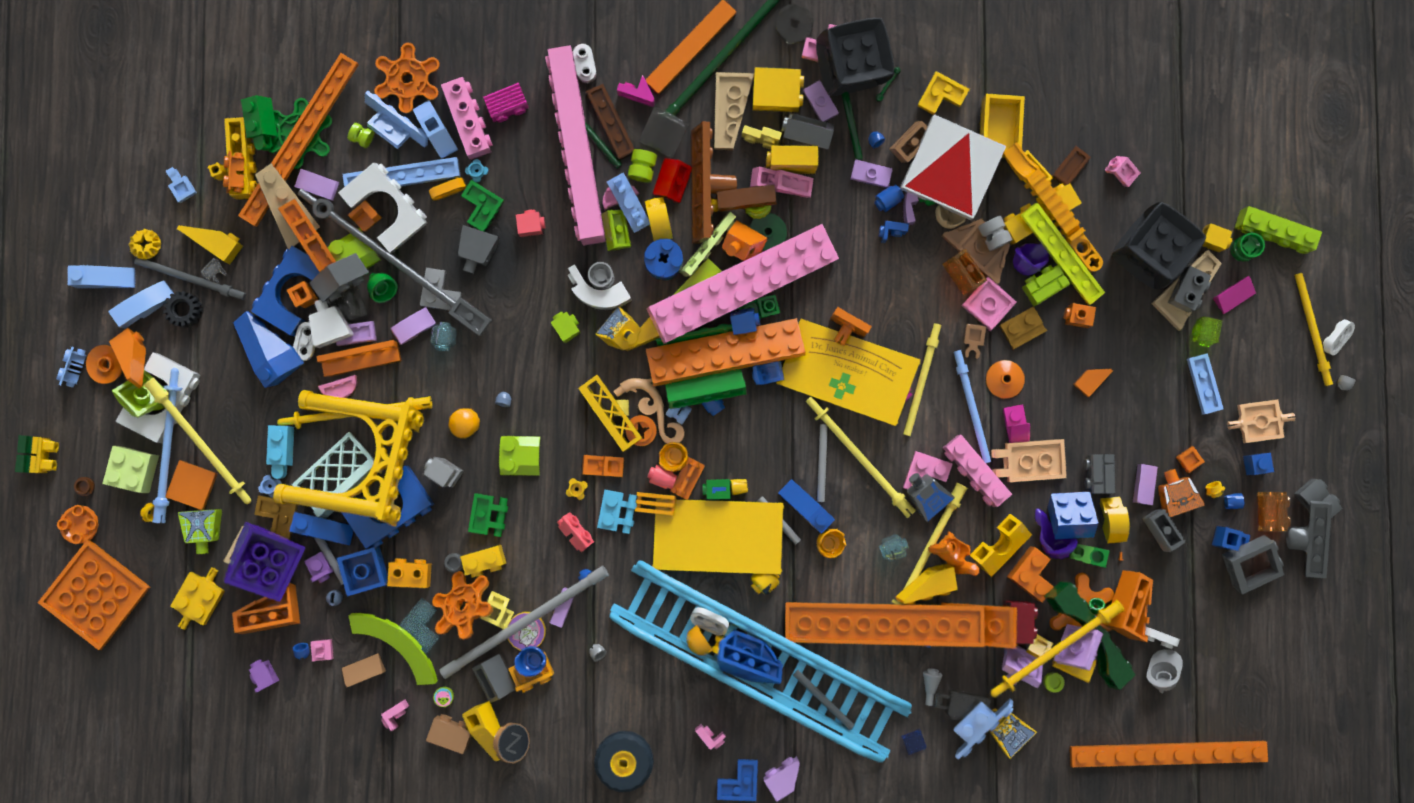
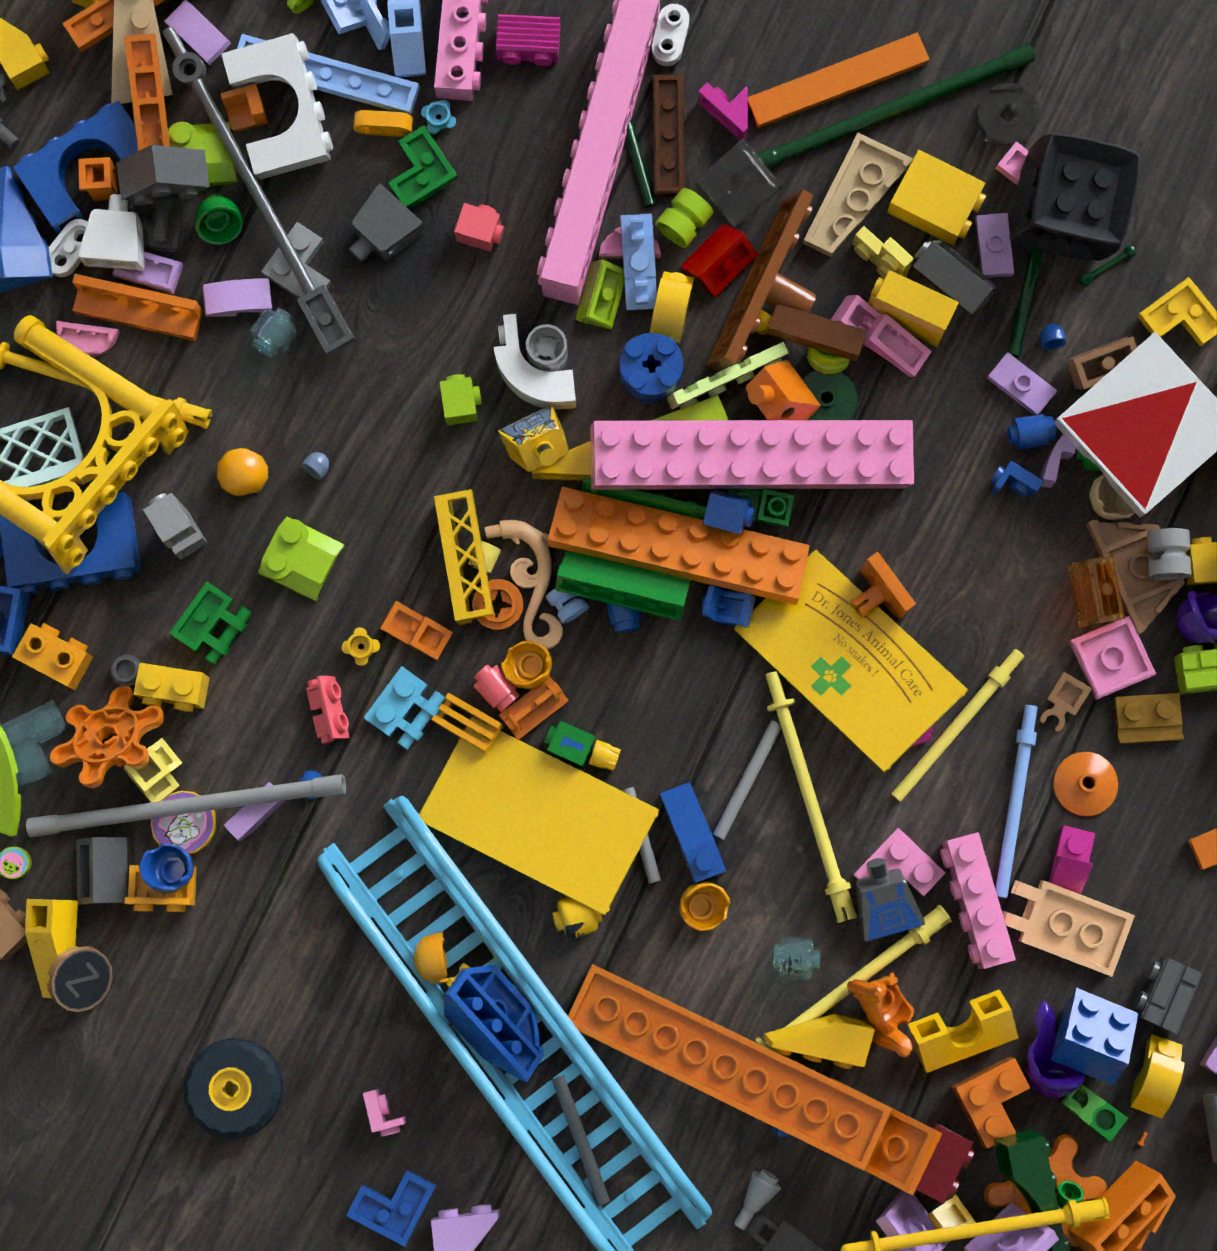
camera: 30 degrees right, 5 degrees down
light grey hinge [589,644,607,662] -> none
white plate [690,608,729,636] -> none

